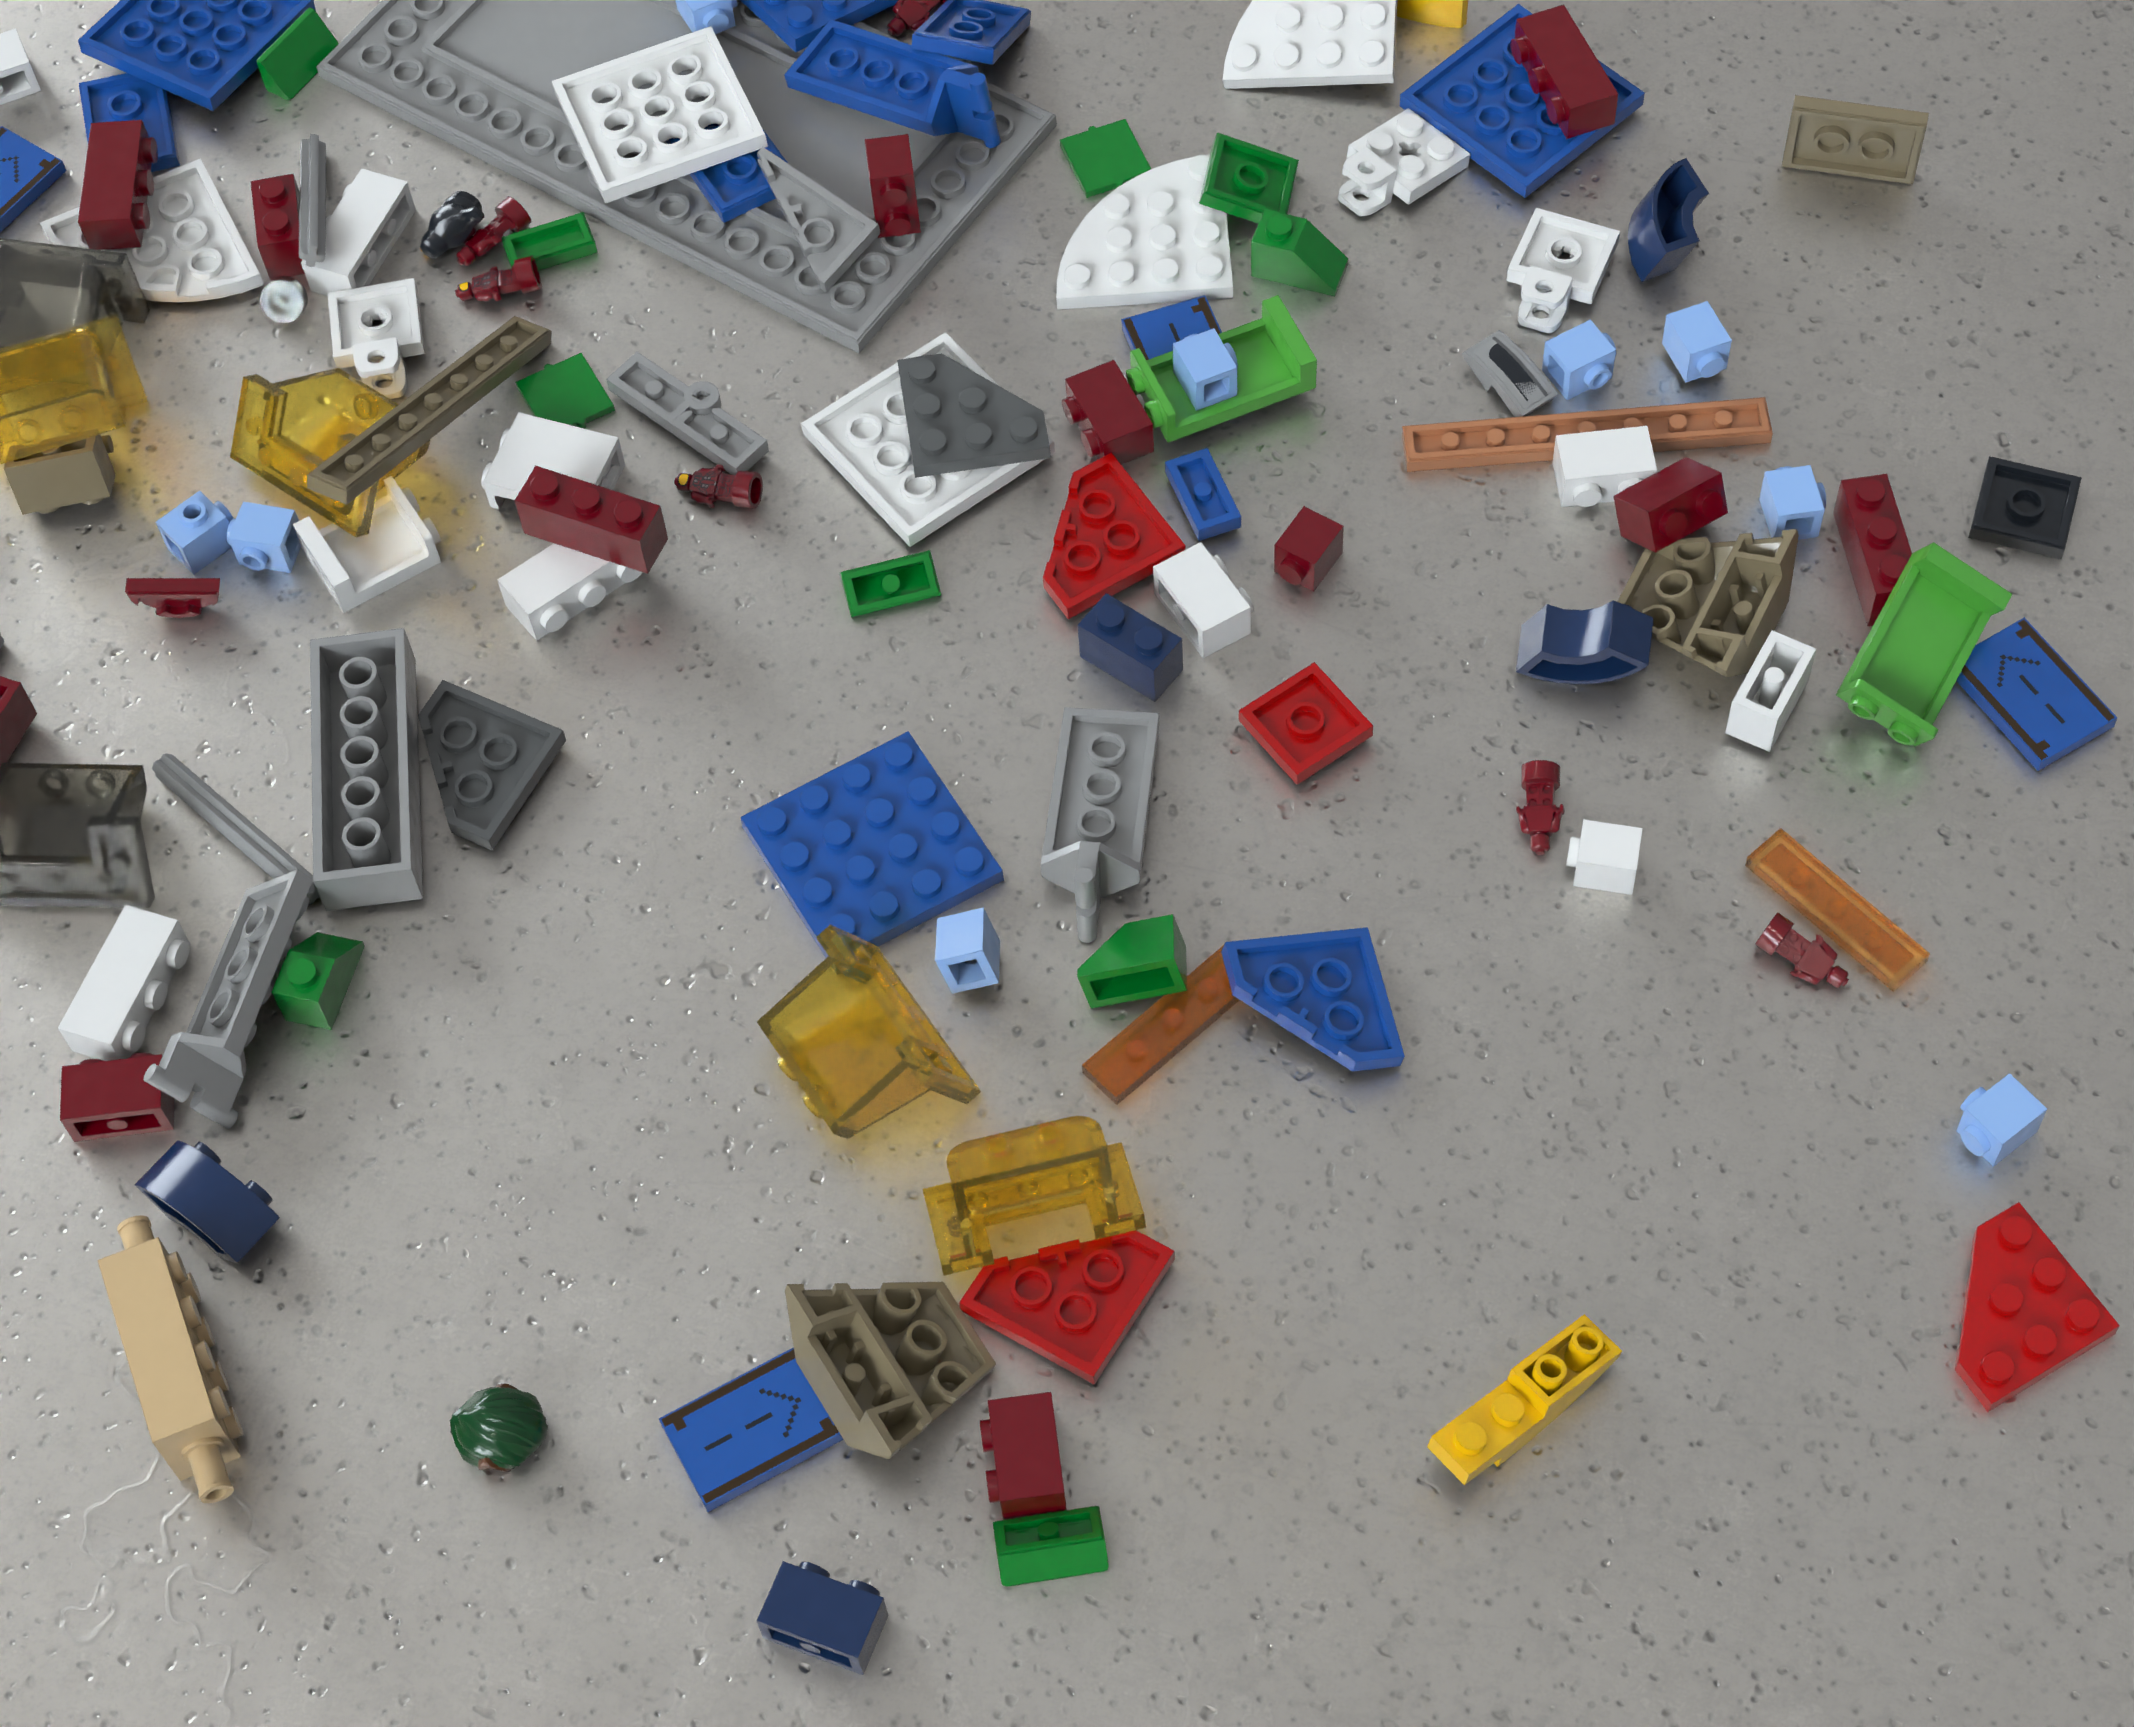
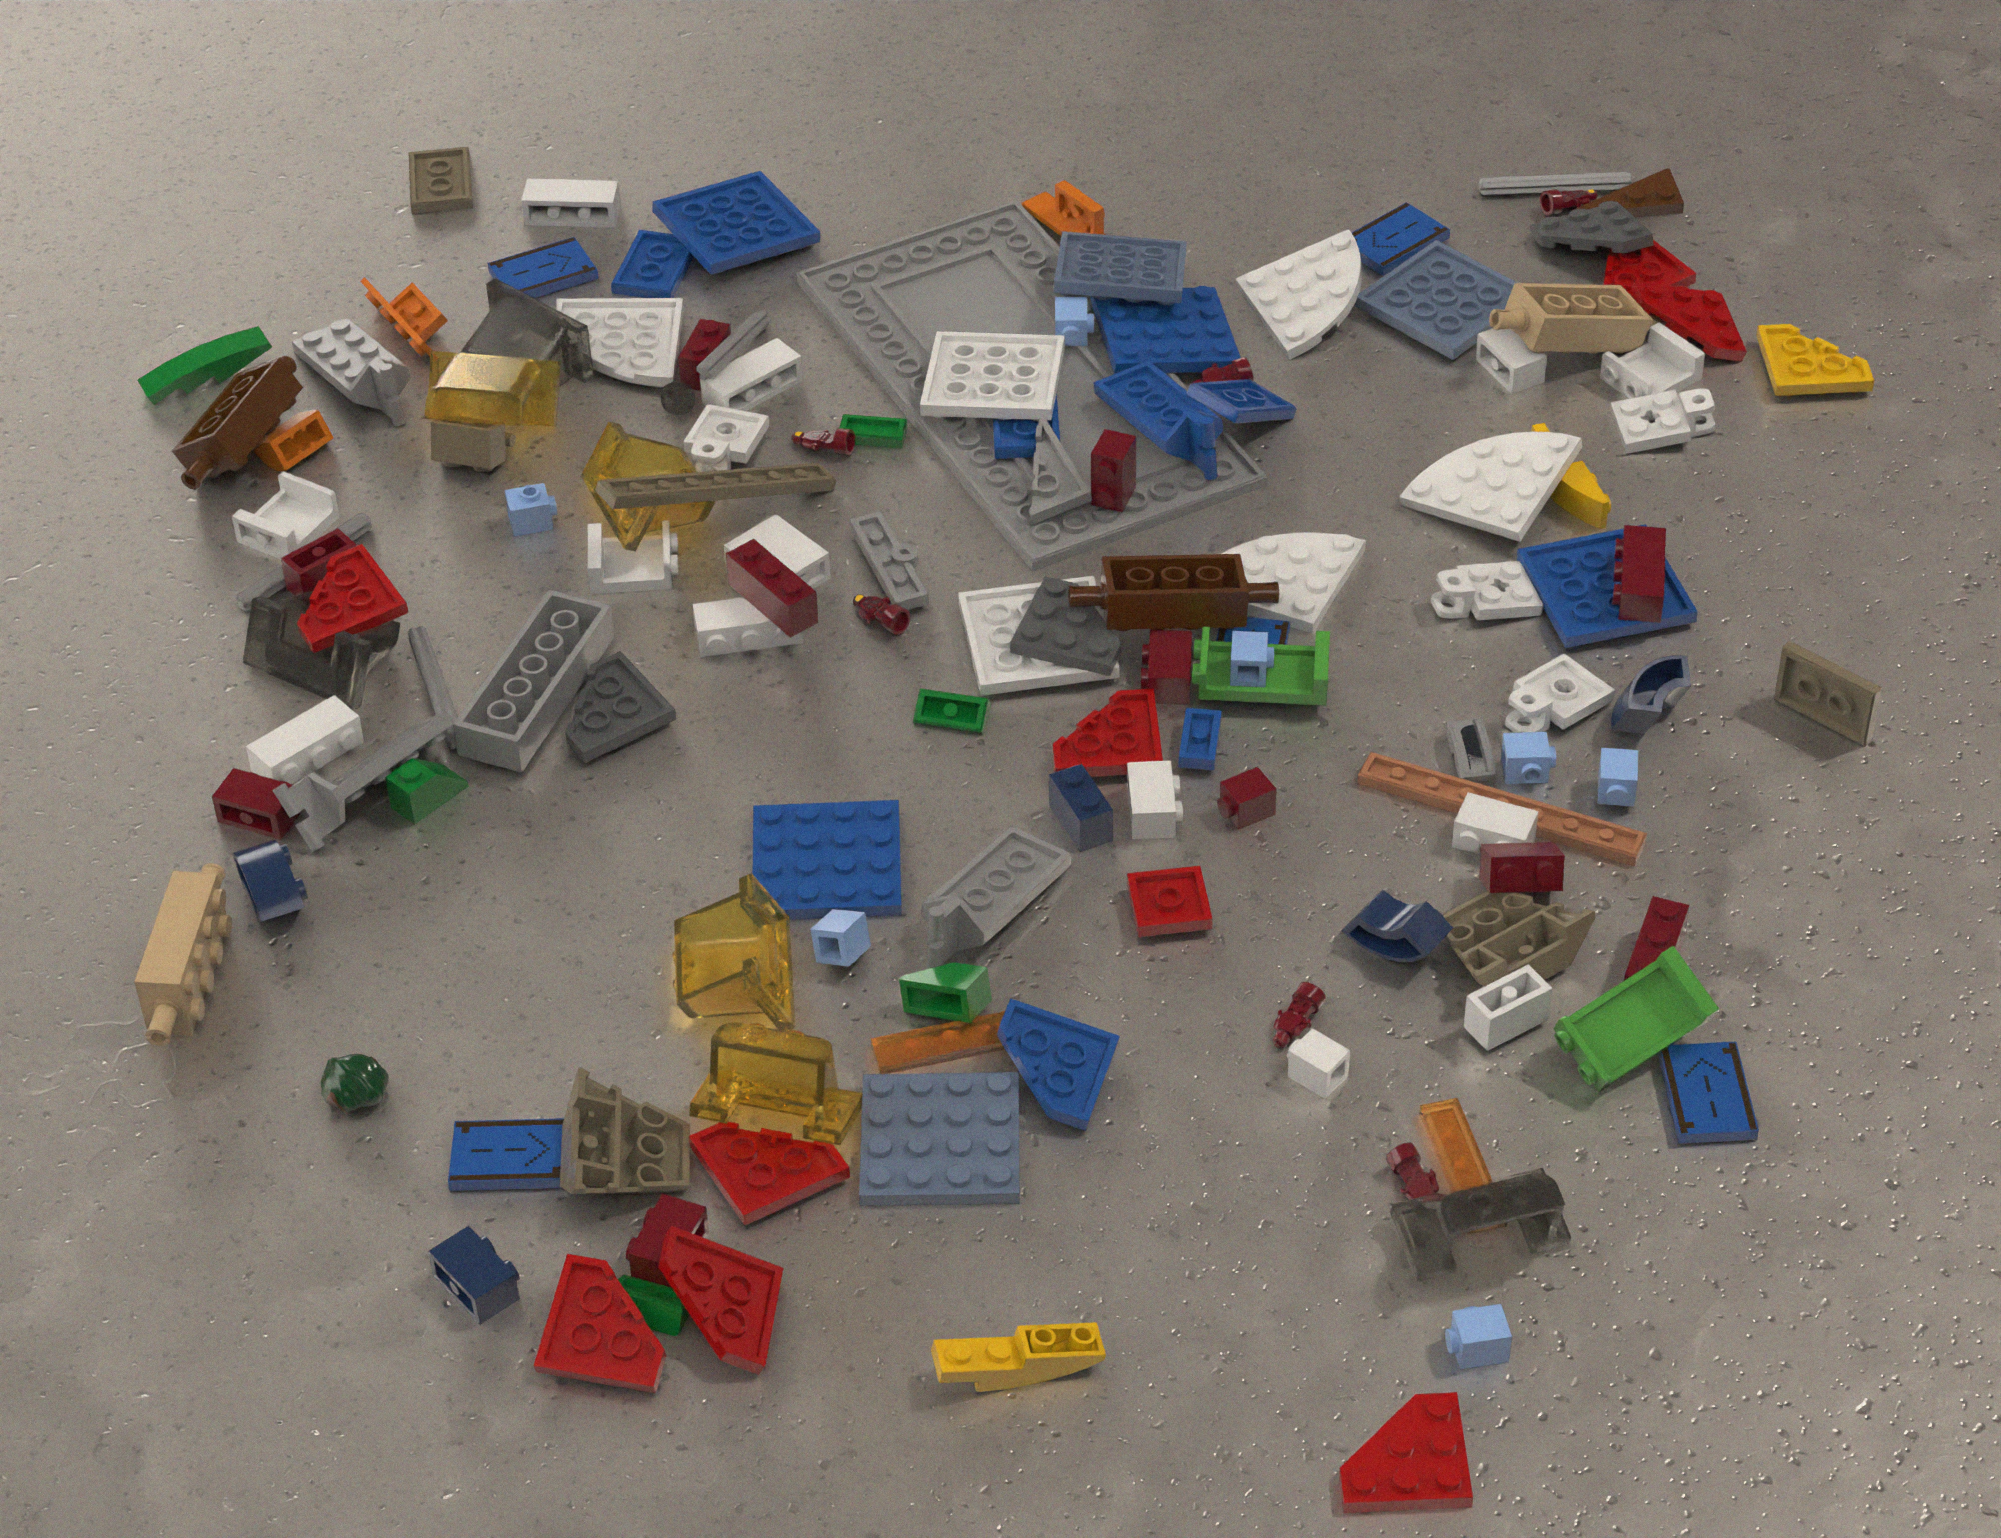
camera: 25 degrees right, 15 degrees down
dark red brick [78,120,158,250] -> none
dark red tile [125,578,220,618] -> none
light blue brick [227,502,301,573] -> none
green slope [256,7,338,100] -> none
black animal [420,191,484,259] -> none
dark red piece [456,196,532,266] -> none
green piece [515,353,615,429] -> none
green piece [1060,119,1151,198] -> none
green tile [1199,132,1299,224] -> none
green slope [1251,209,1348,297] -> none
light blue brick [1759,465,1826,540] -> none
black tile [1968,456,2082,559] -> none
none -> red plate [297,544,409,653]
none -> red plate [533,1254,667,1393]
none -> red plate [658,1226,784,1375]
none -> sand blue plate [859,1072,1020,1206]
none -> reddish brown brick [1068,554,1279,631]
none -> clear smoke windscreen [1390,1168,1571,1282]

